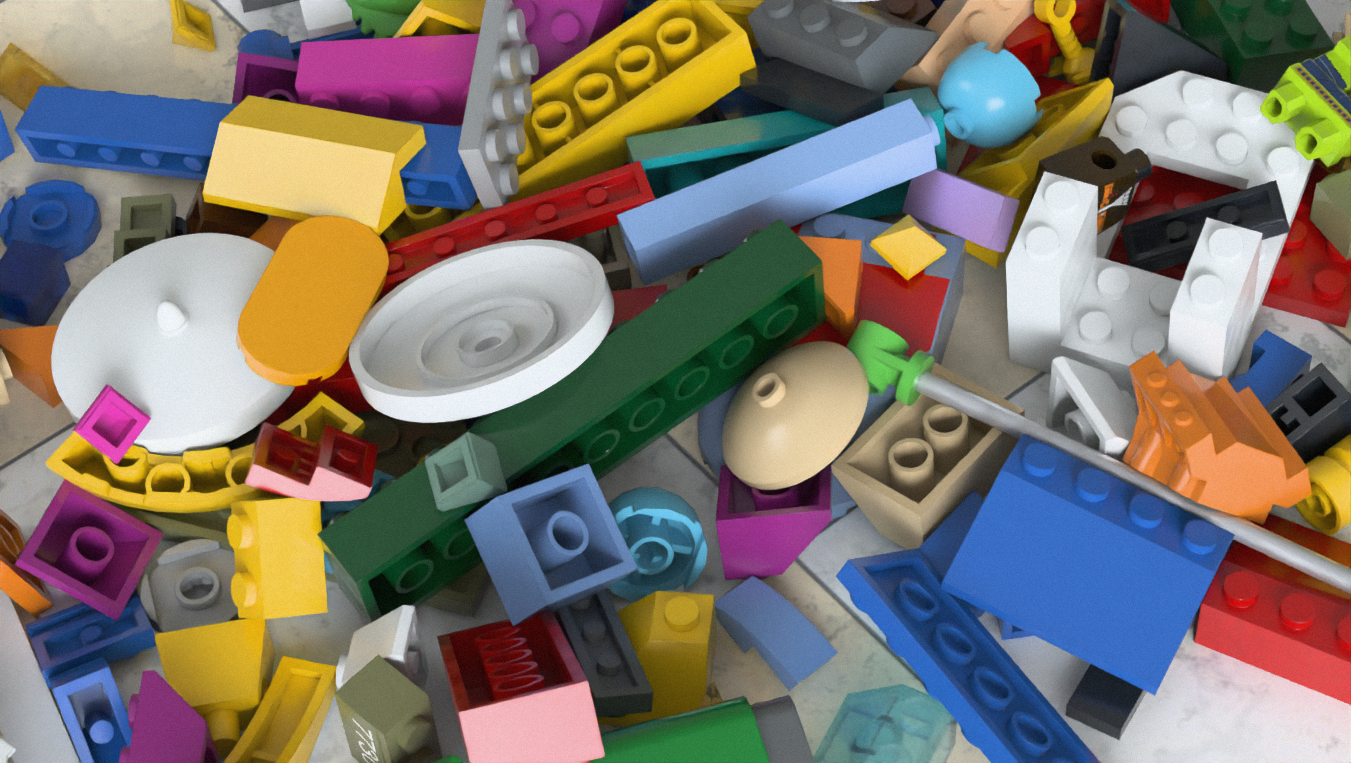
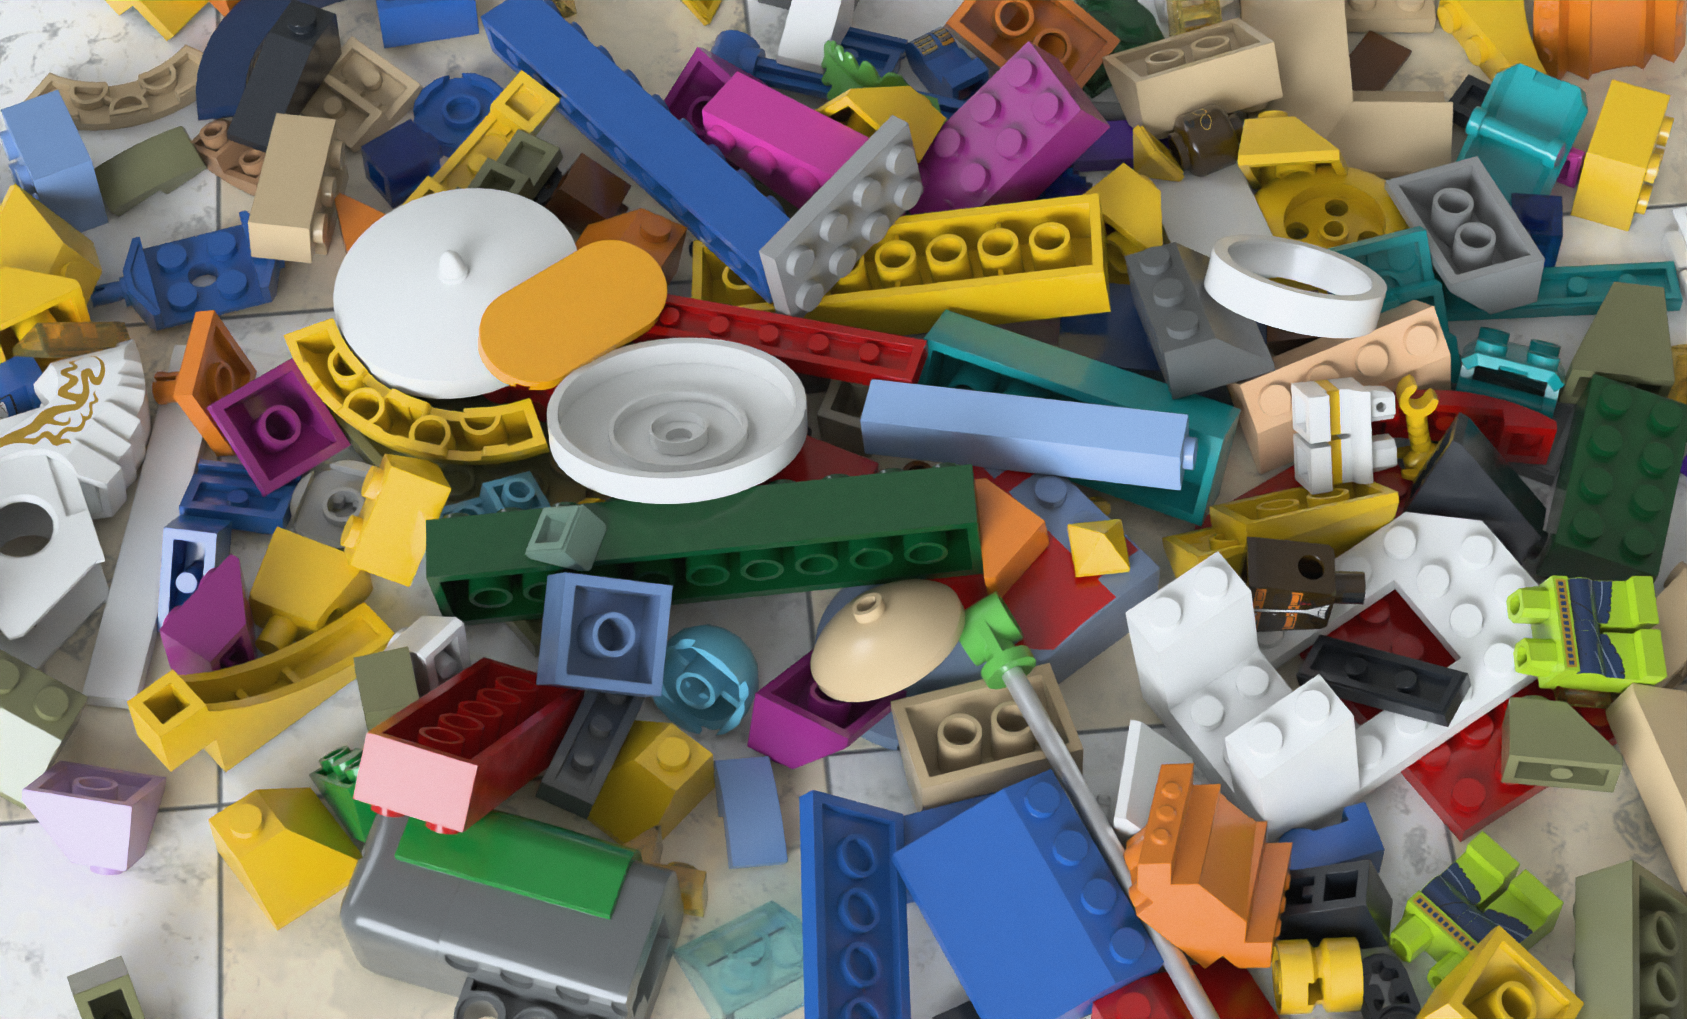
camera: 30 degrees right, 5 degrees up
dark pink slope [72,384,151,464] -> none
yellow slope [202,95,426,236] -> none
red slope [244,422,378,501] -> none
black tile [740,58,884,127] -> none
lavender tile [902,168,1020,252] -> none
medium azure cylinder [938,42,1043,149] -> none
none -> yellow slope [402,70,560,205]
none -> white hips [1291,377,1397,495]

